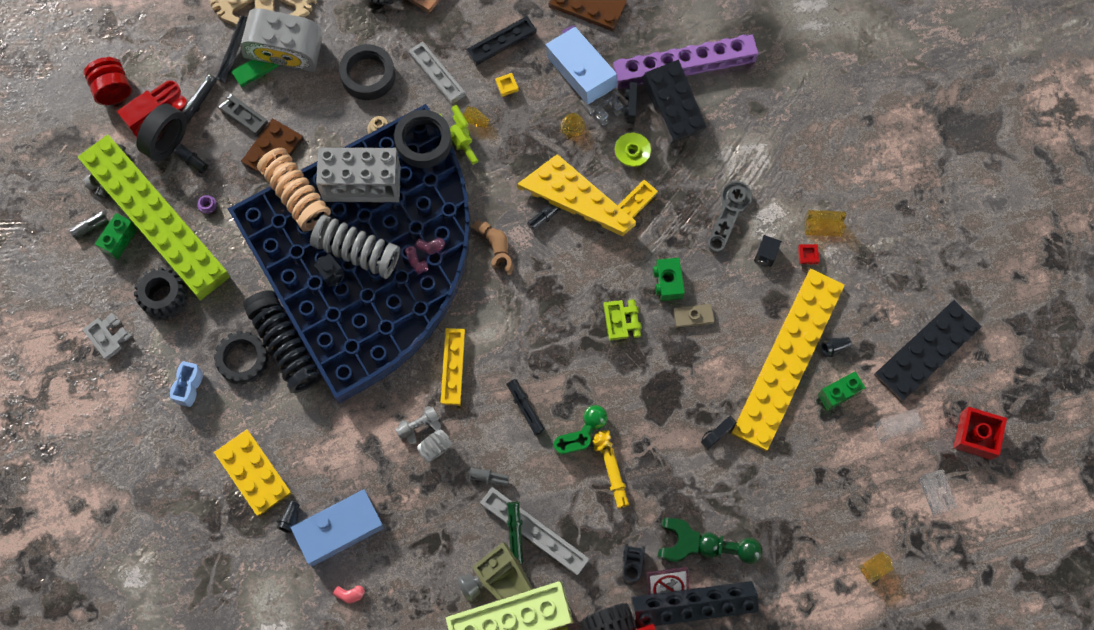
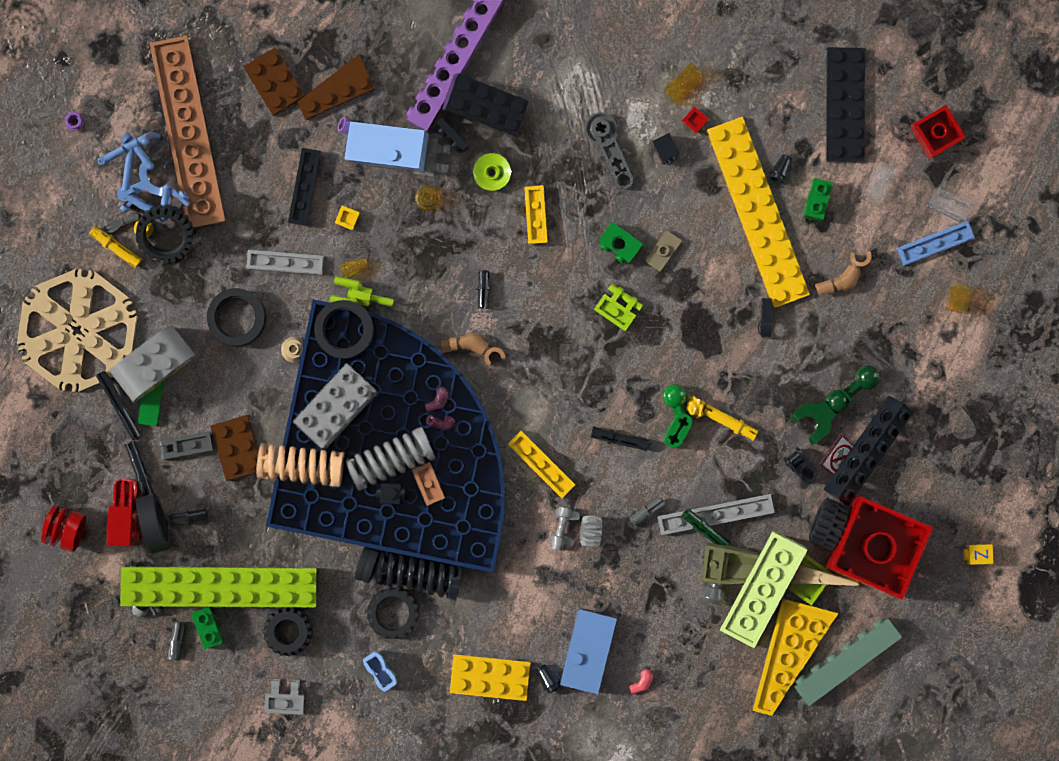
camera: 45 degrees left, 15 degrees up
medium lavender plate [197,195,217,214] -> none
yellow wing [517,154,636,236] -> none
none -> nougat plate [412,462,445,506]
none -> medium nougat piece [815,251,871,295]
none -> medium blue tile [896,221,975,266]

